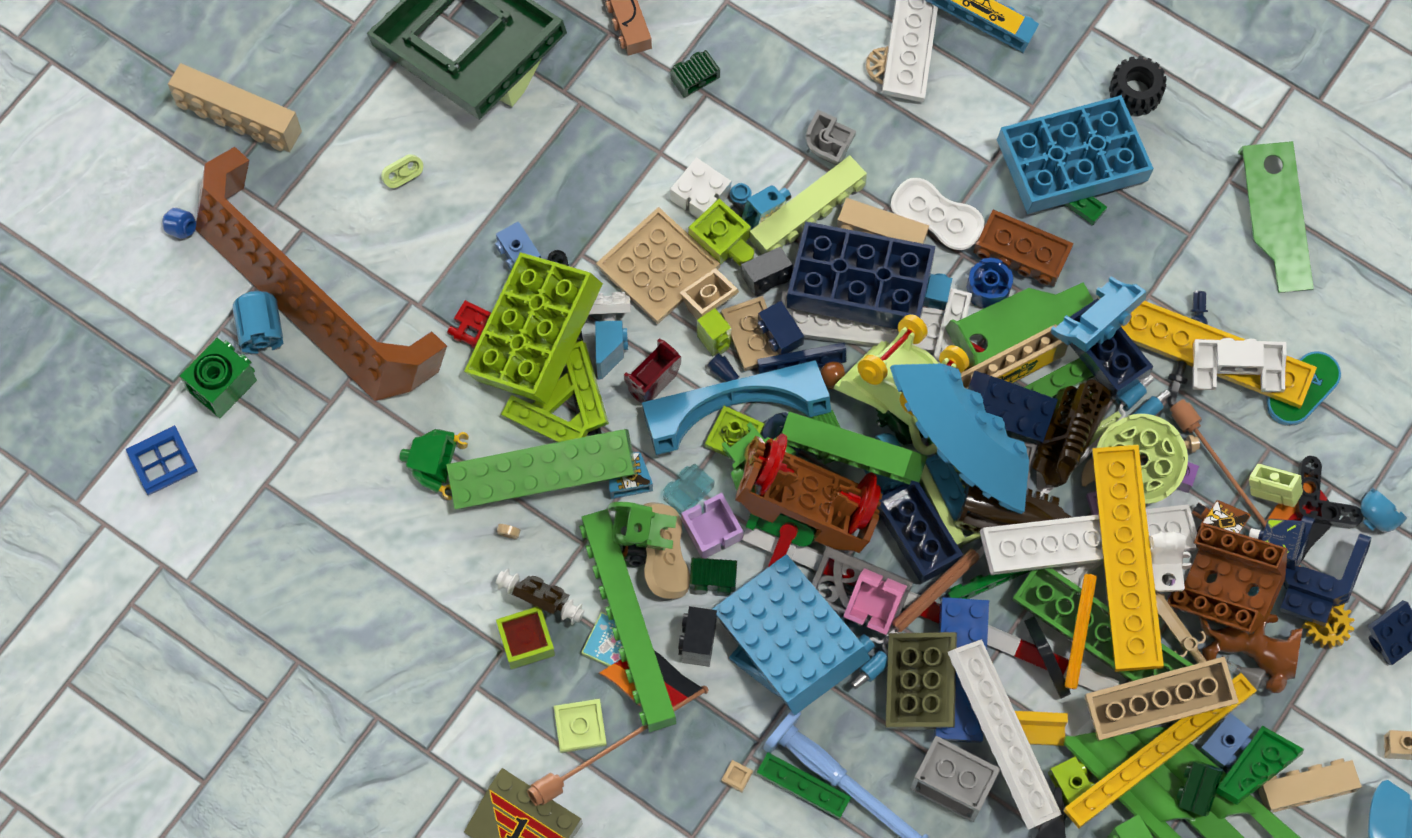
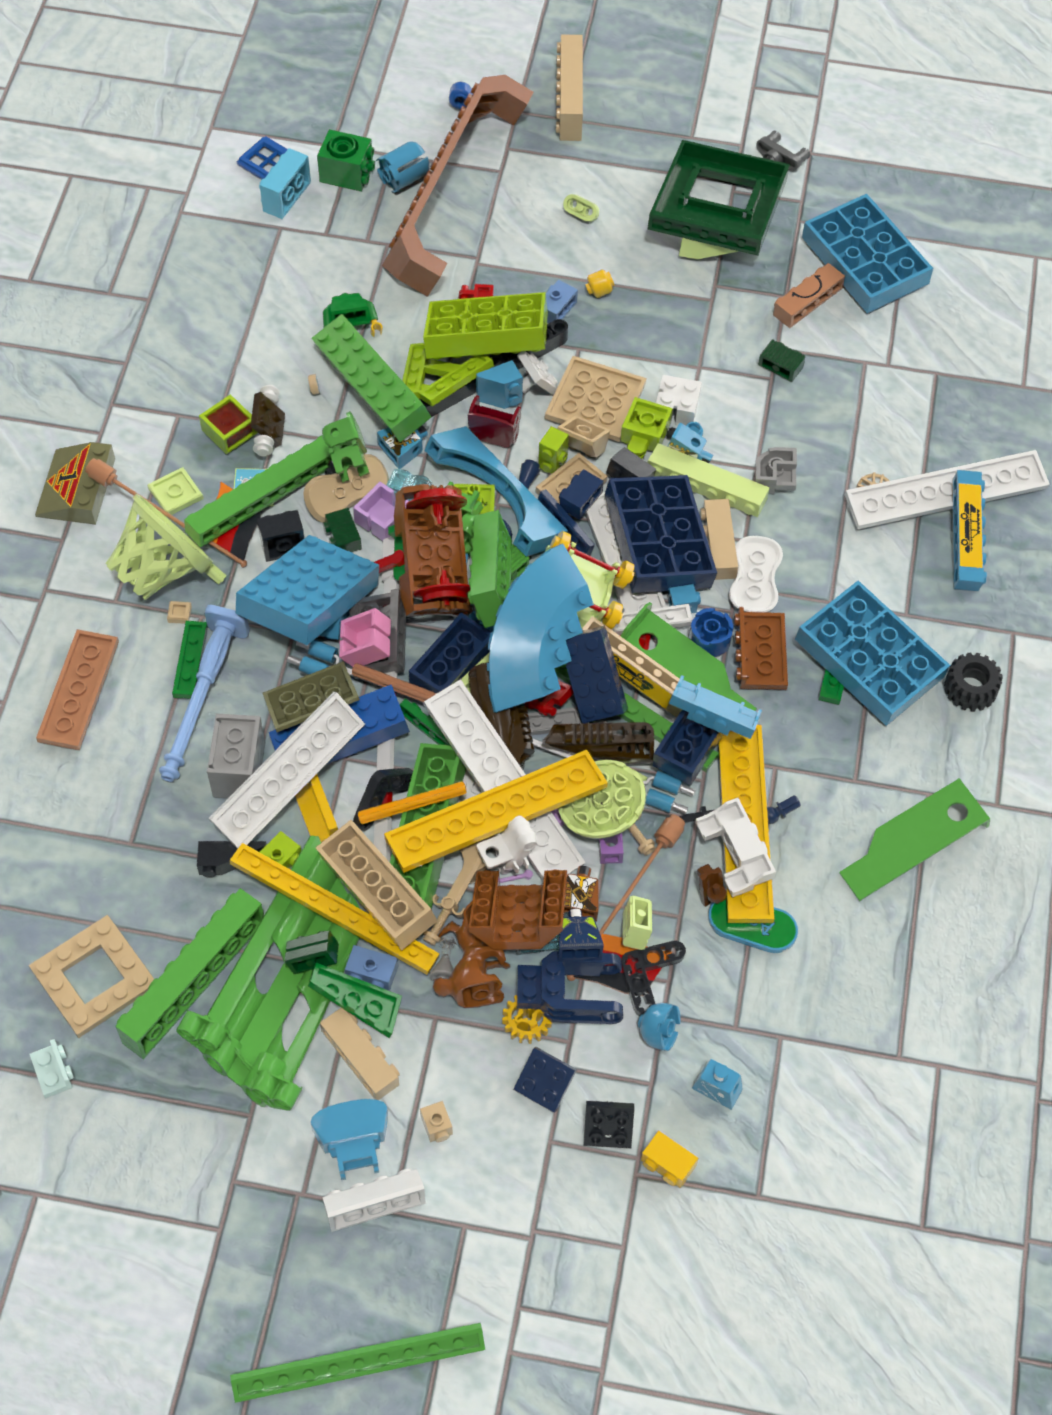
camera: 65 degrees right, 10 degrees down
none -> yellowish green piece [105,494,226,600]
none -> medium azure brick [259,148,311,219]
none -> yellow head [585,269,615,298]
none -> reddish brown hips [697,864,727,907]

